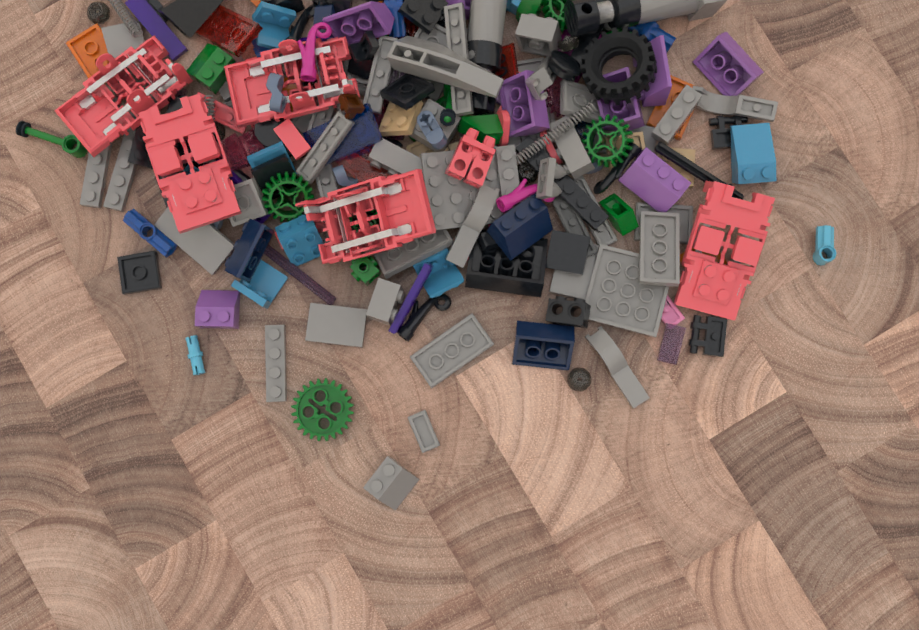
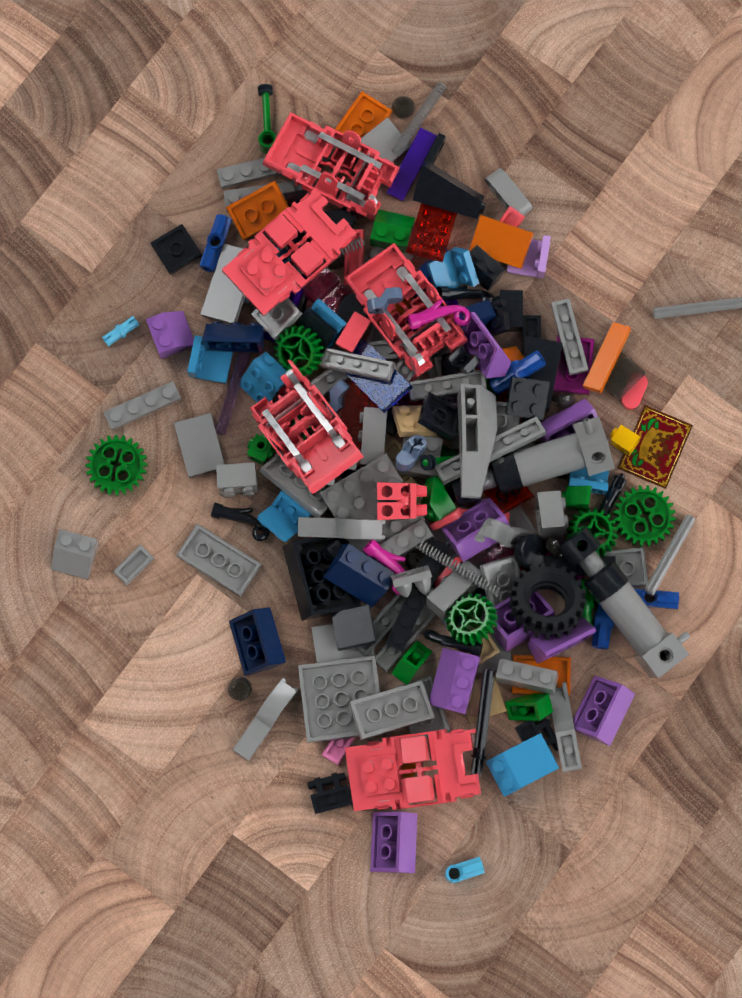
camera: 65 degrees right, 5 degrees down
reddish brown tile [338,93,365,119] -> none
dark purple tile [388,262,434,334] -> none
black brick [545,296,591,328] -> none
tile [657,323,686,365] -> none
none -> orange tile [226,180,290,240]
none -> medium lavender slope [370,812,417,873]
none -> green slope [505,693,553,721]

